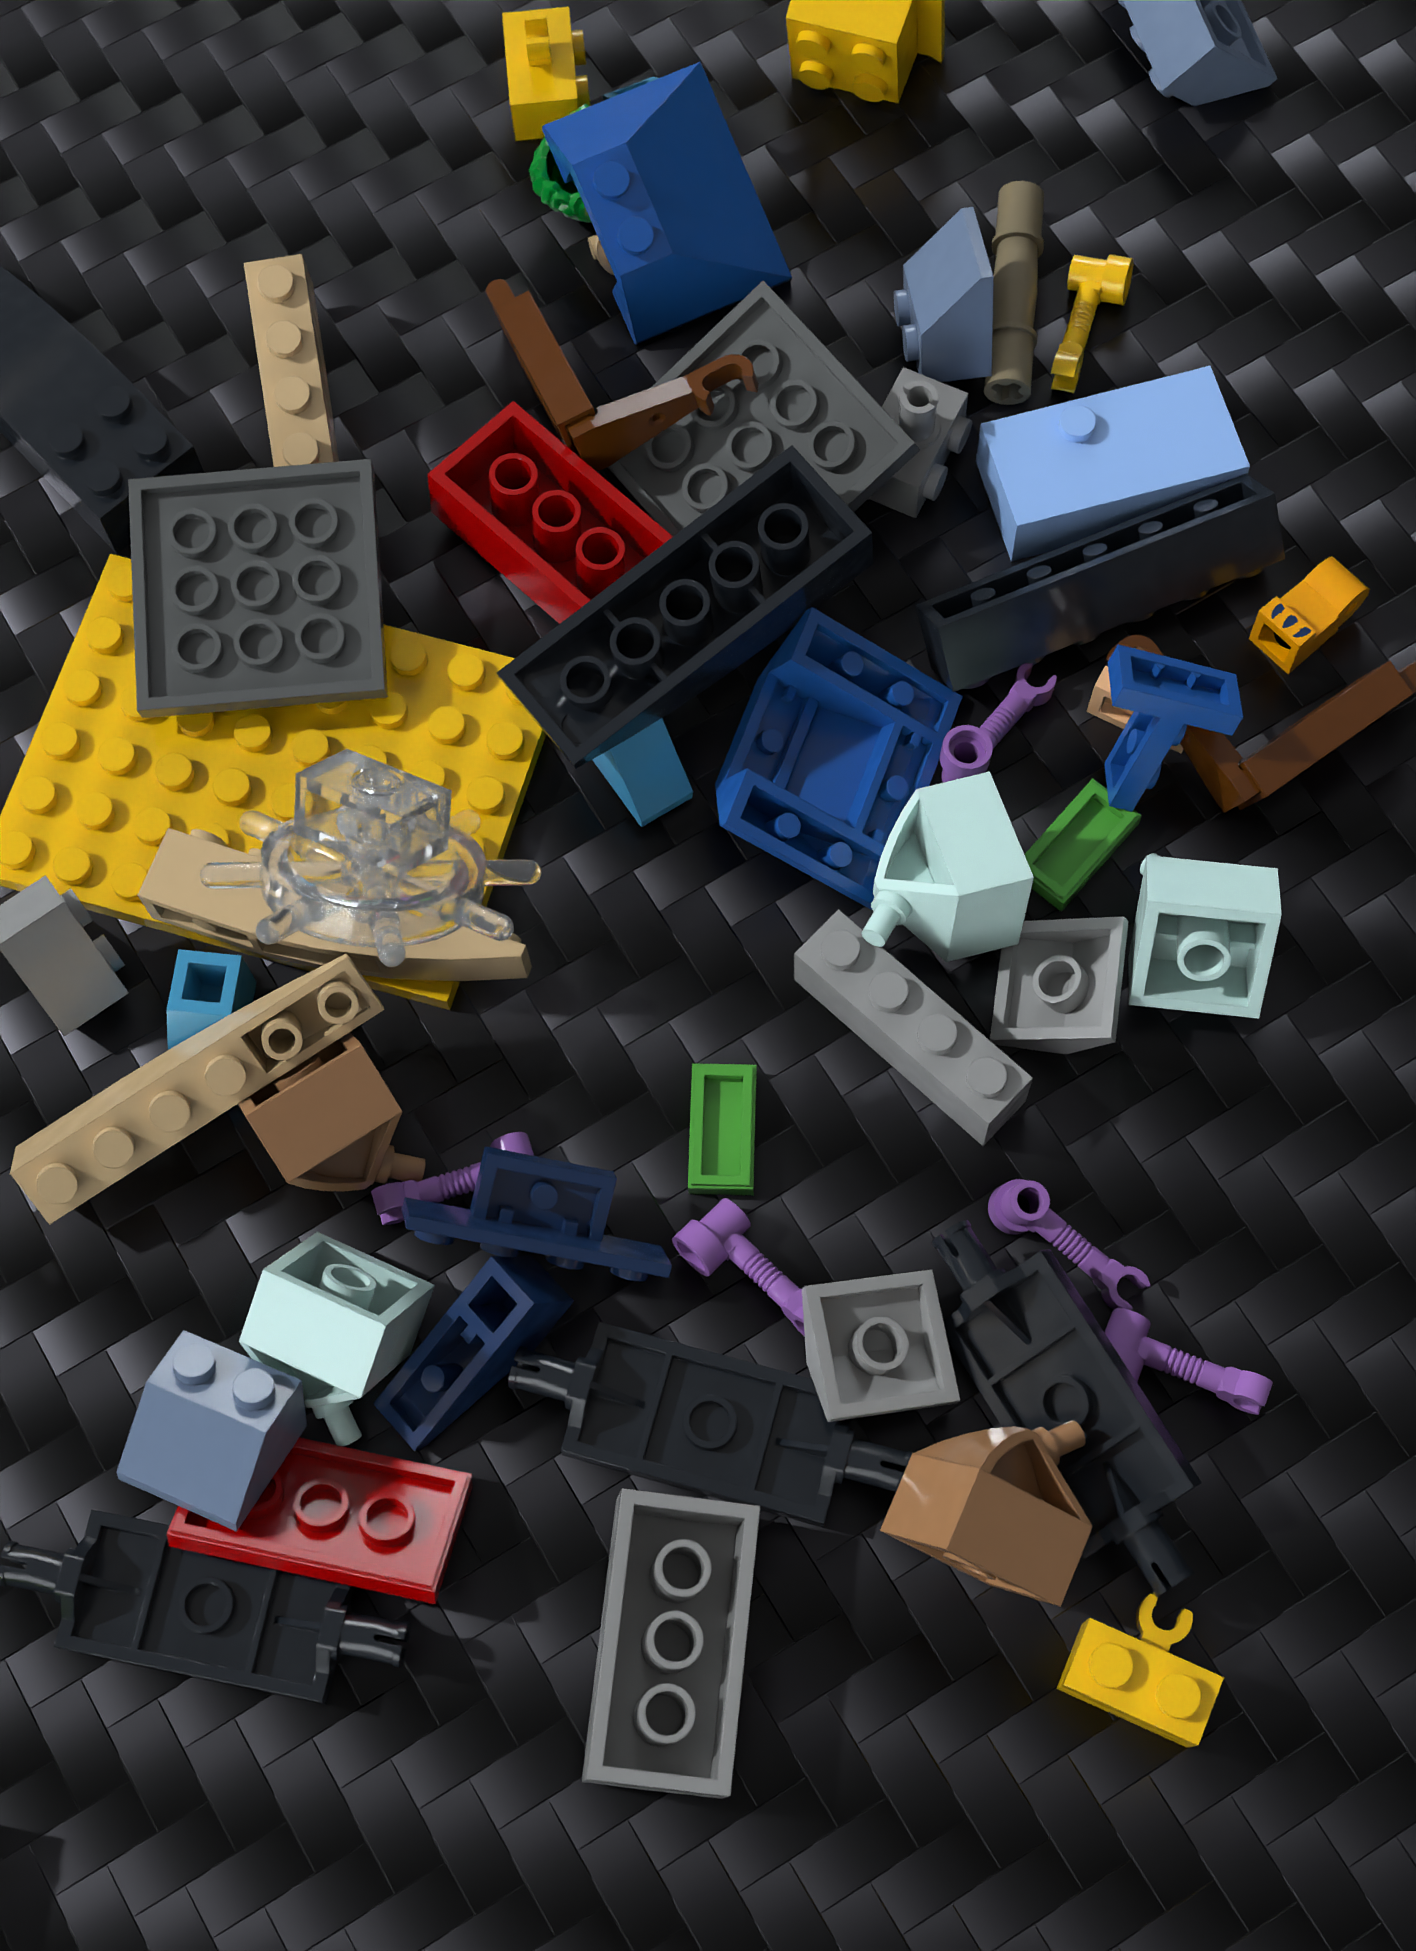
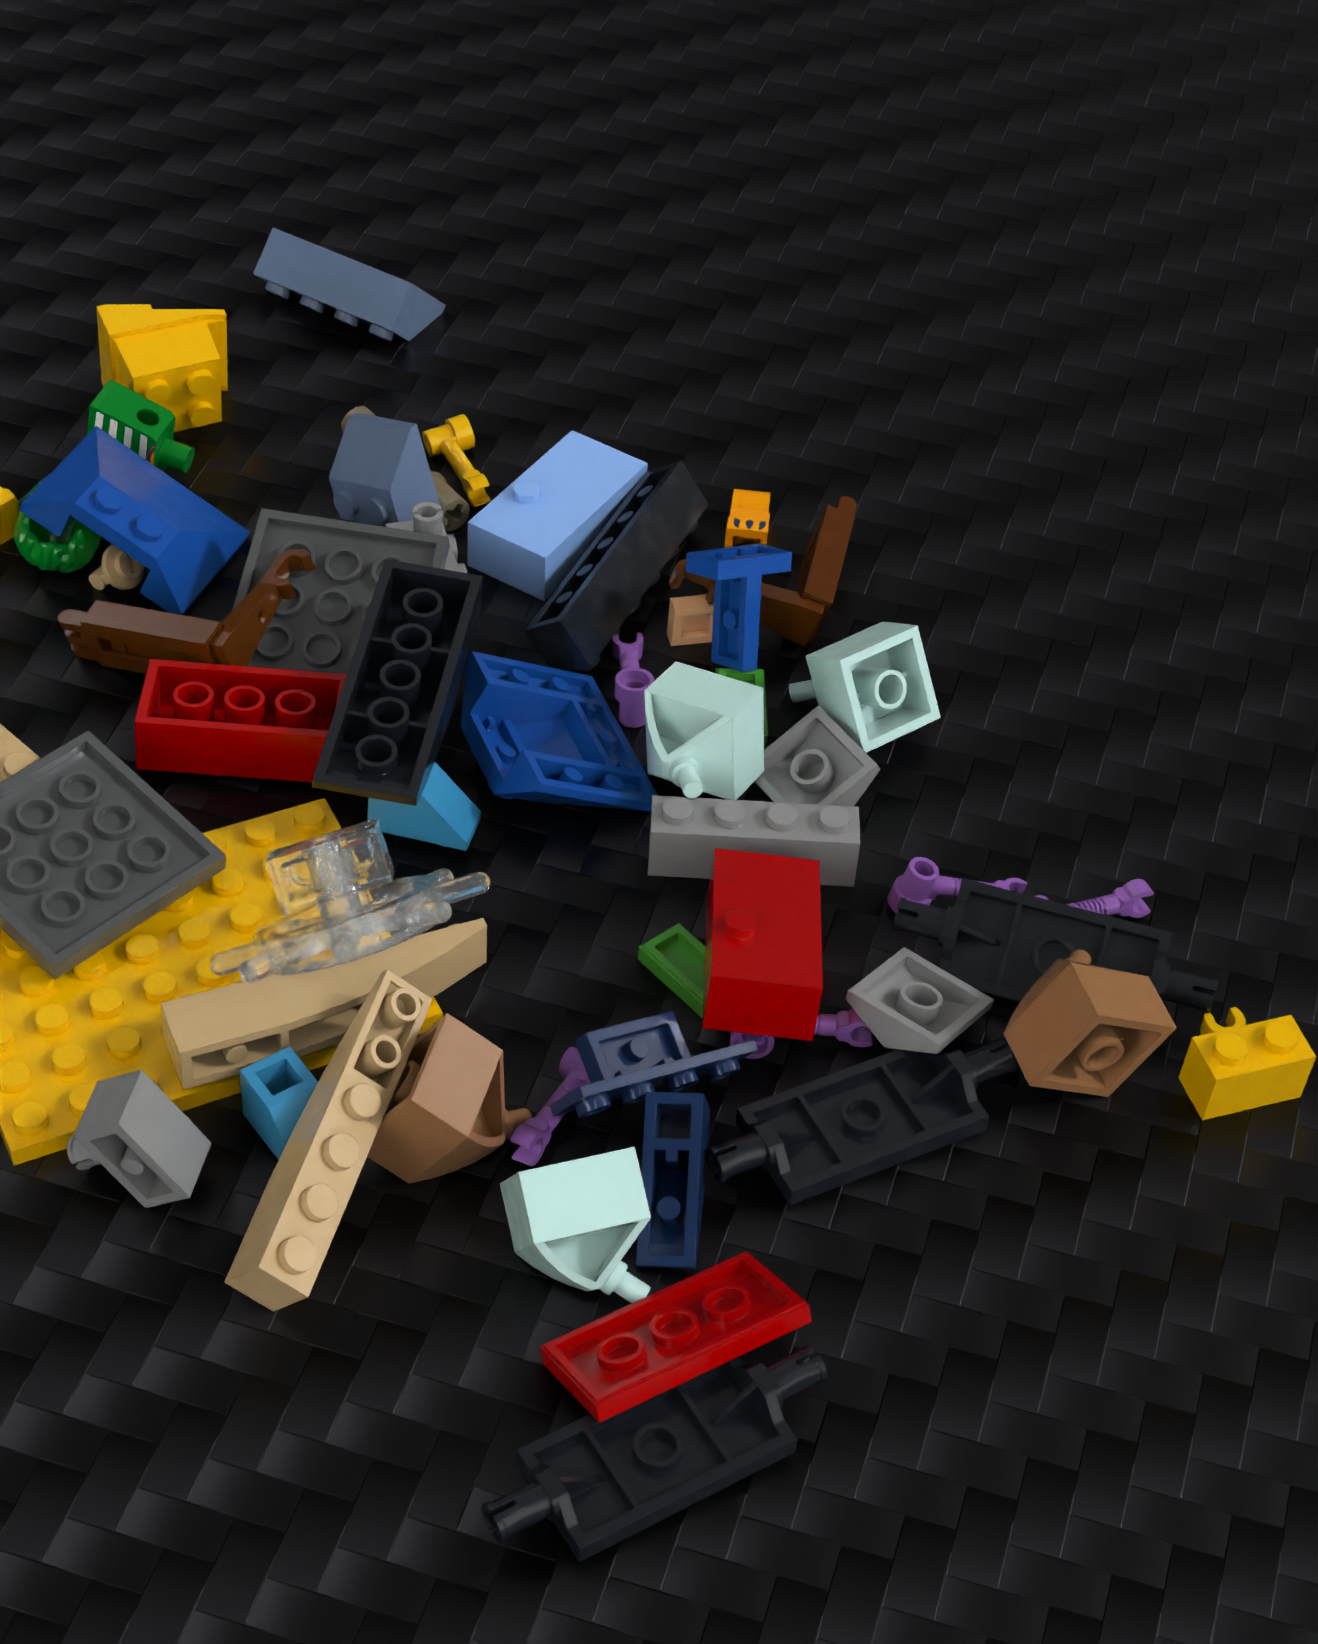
camera: 50 degrees left, 25 degrees down
sand blue slope [117,1330,307,1532] -> none
light grey brick [582,1488,760,1799] -> none
none -> green torso [87,380,195,474]
none -> red brick [702,848,823,1041]

